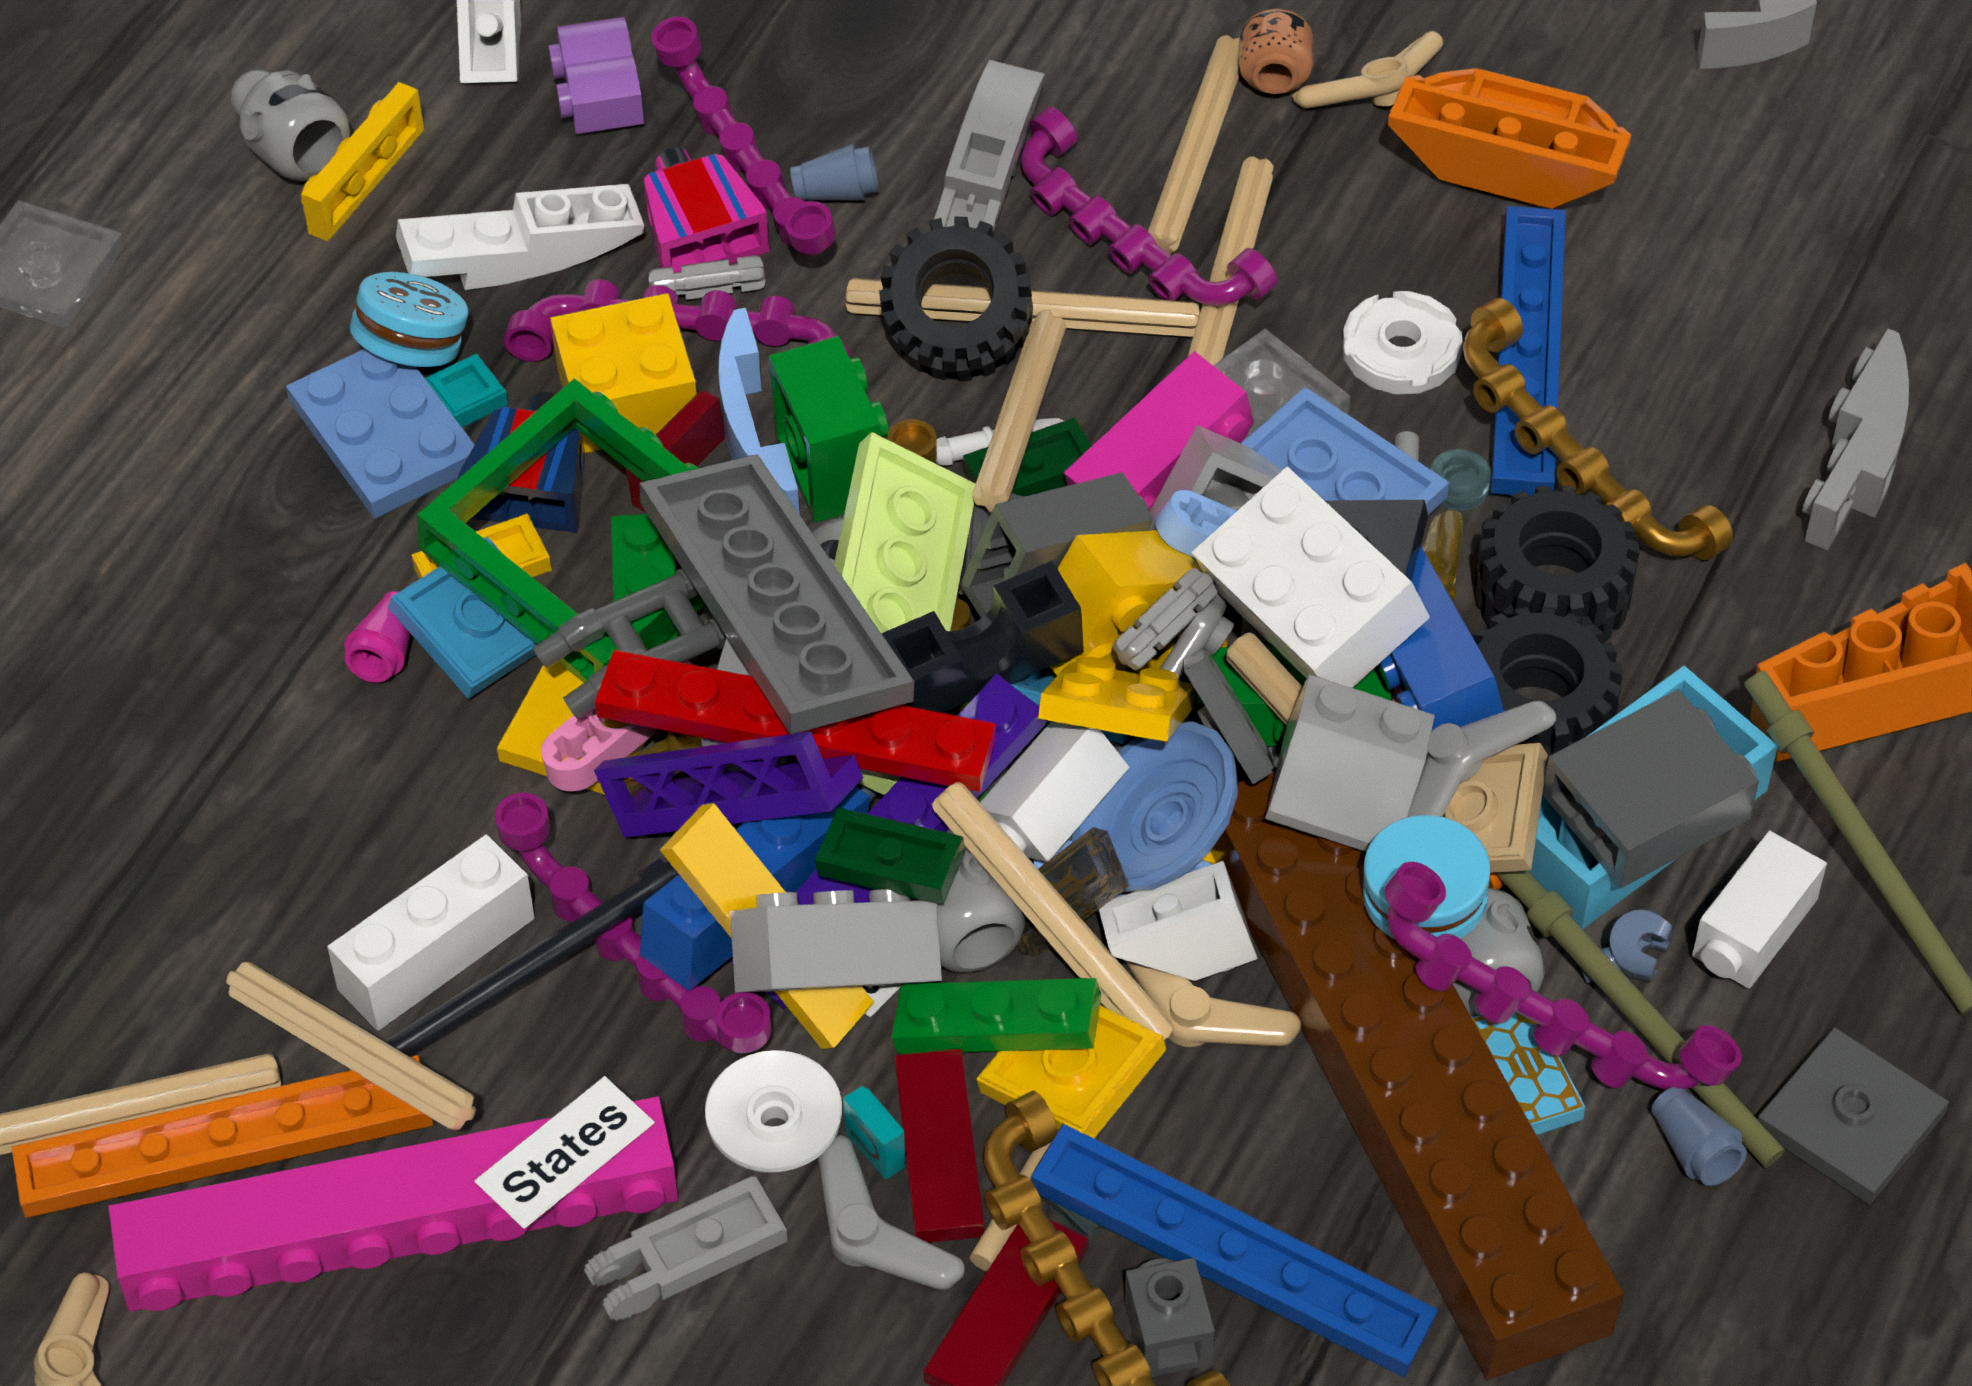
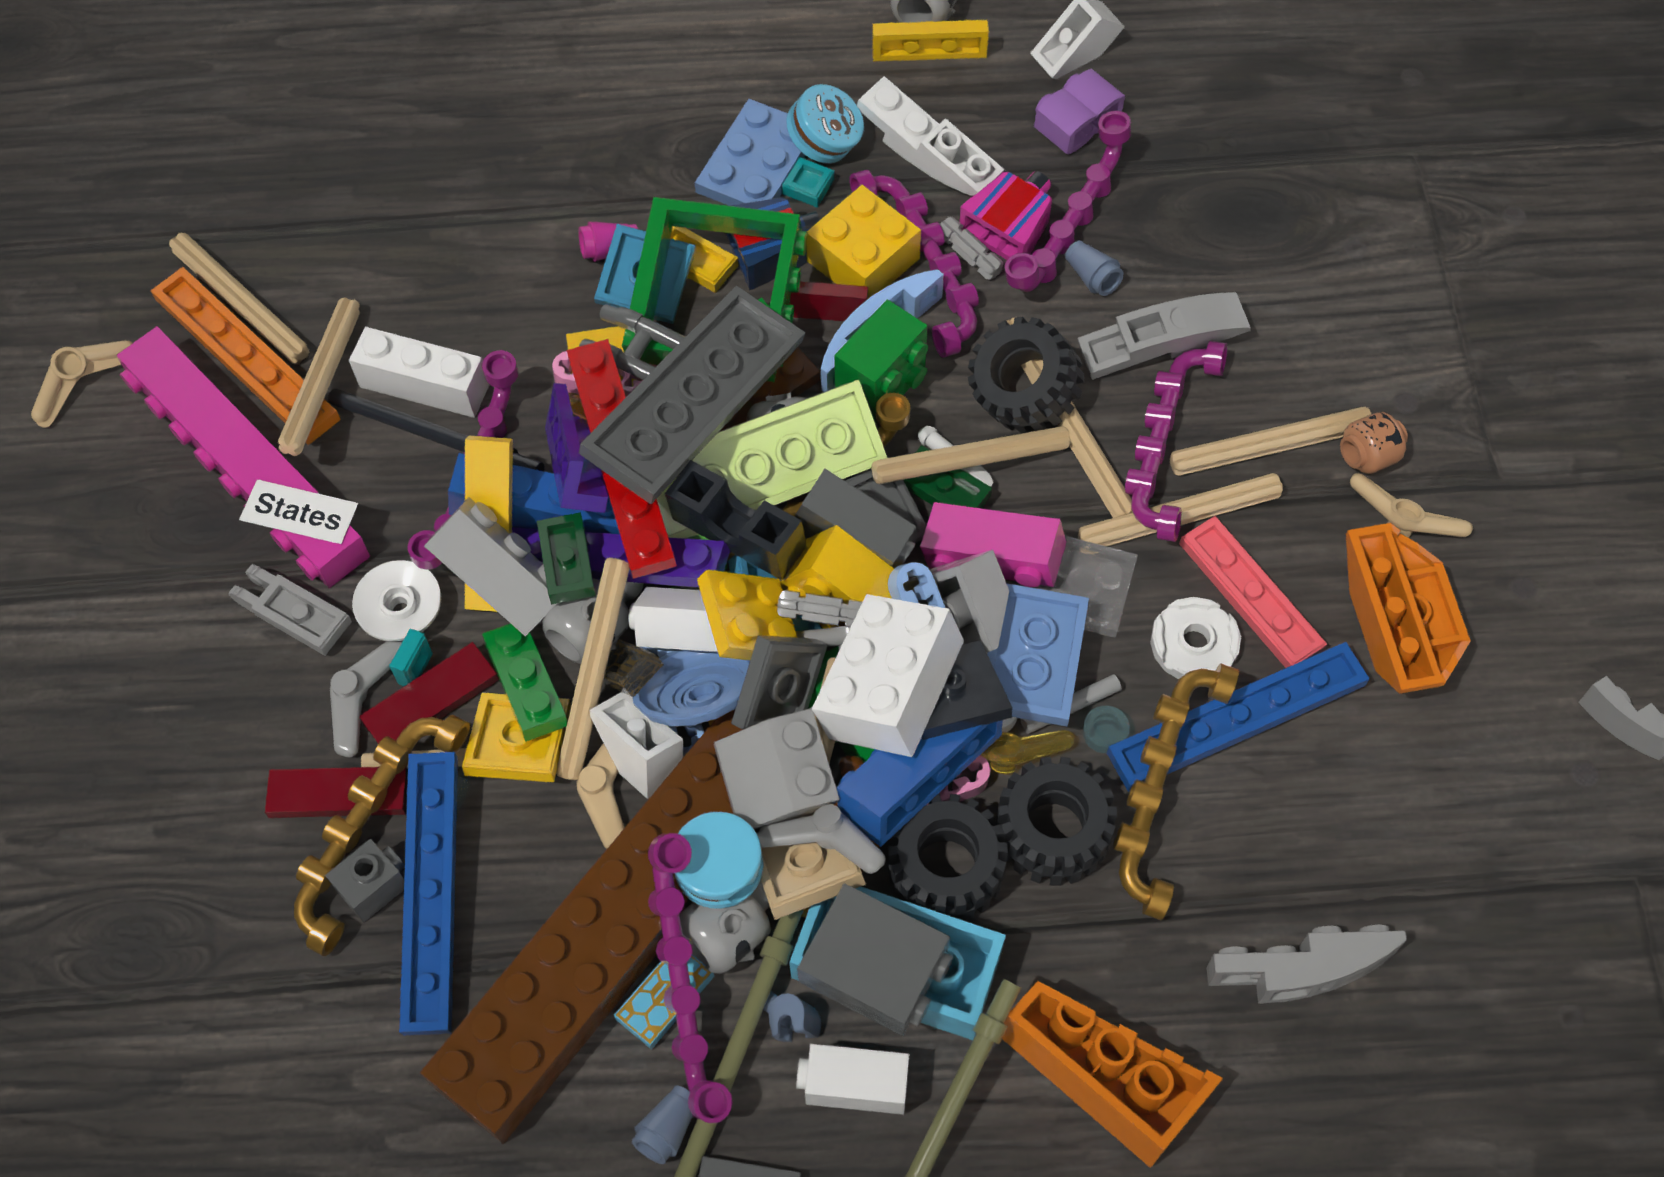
camera: 60 degrees right, 10 degrees up
none -> coral tile [1179,516,1328,668]

